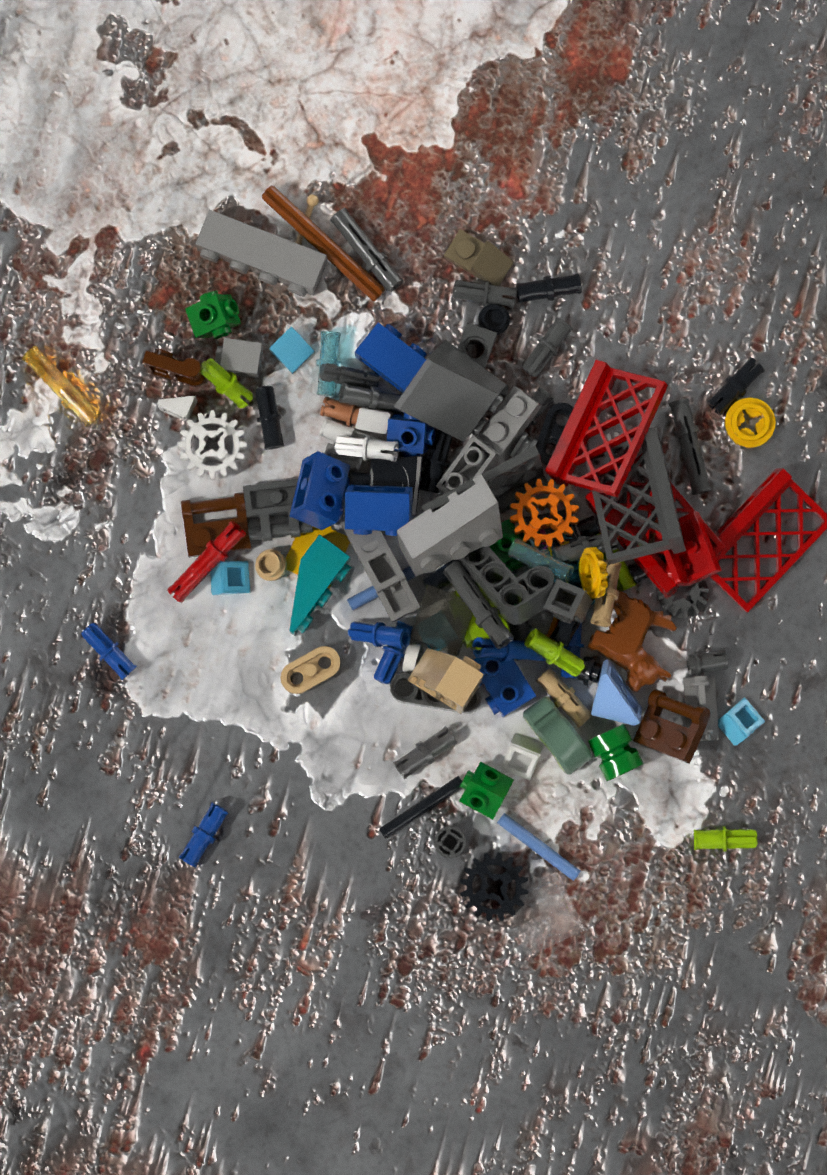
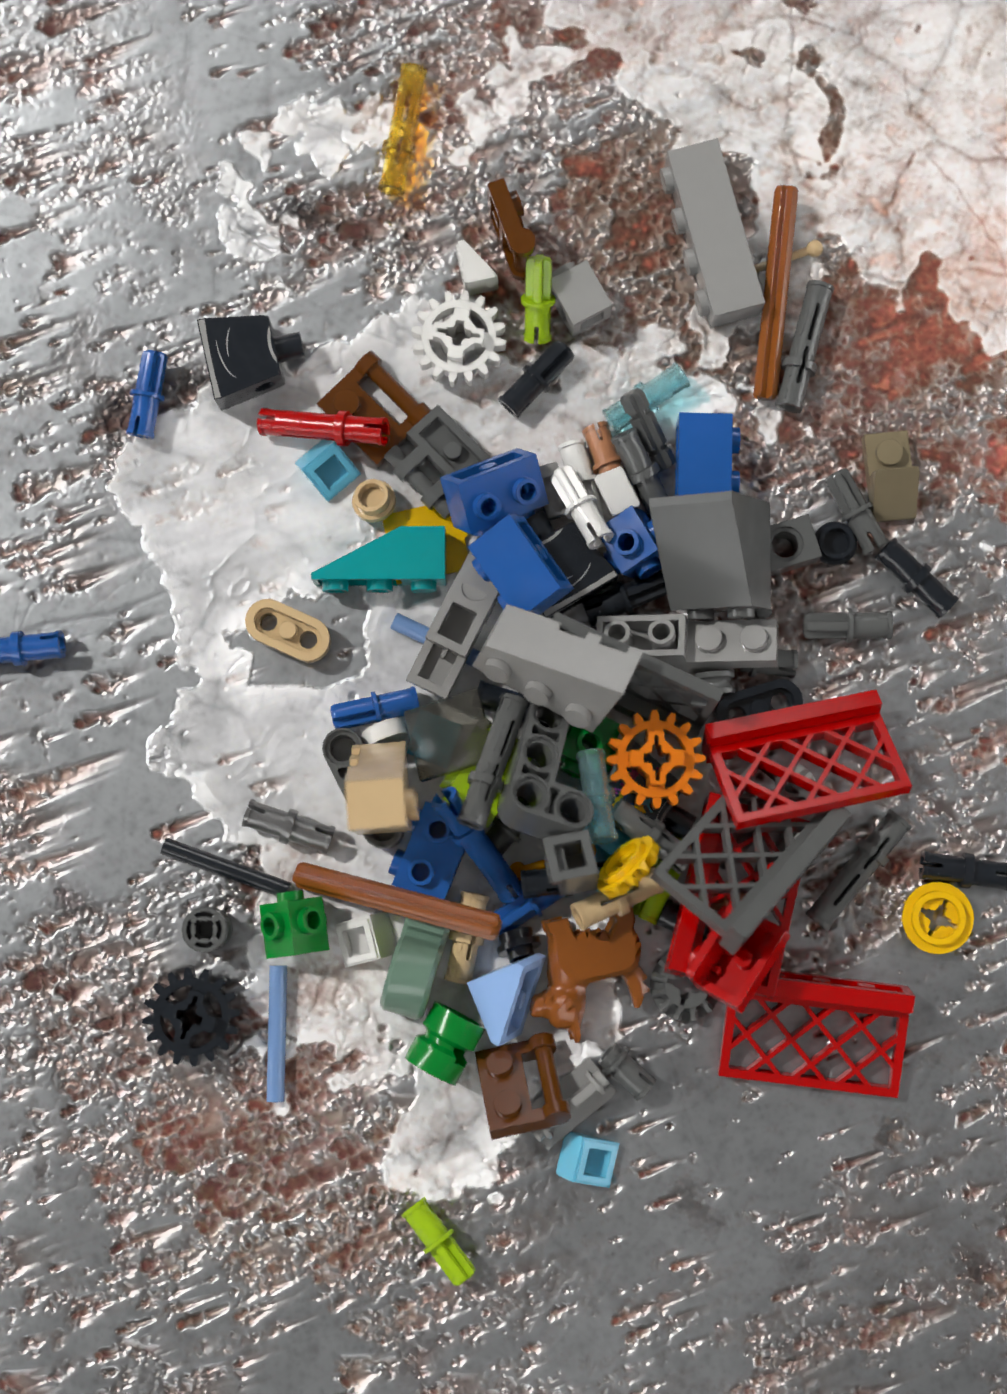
camera: 55 degrees right, 0 degrees up
green brick [185,291,241,339] -> none
medium azure slope [269,327,315,374] -> none
blue axle [348,621,411,648] -> none
clear plate [513,872,585,958] -> none
lime axle [524,628,585,677] -> none
none -> black torso [197,315,306,410]
none -> dark orange axle [292,862,502,940]

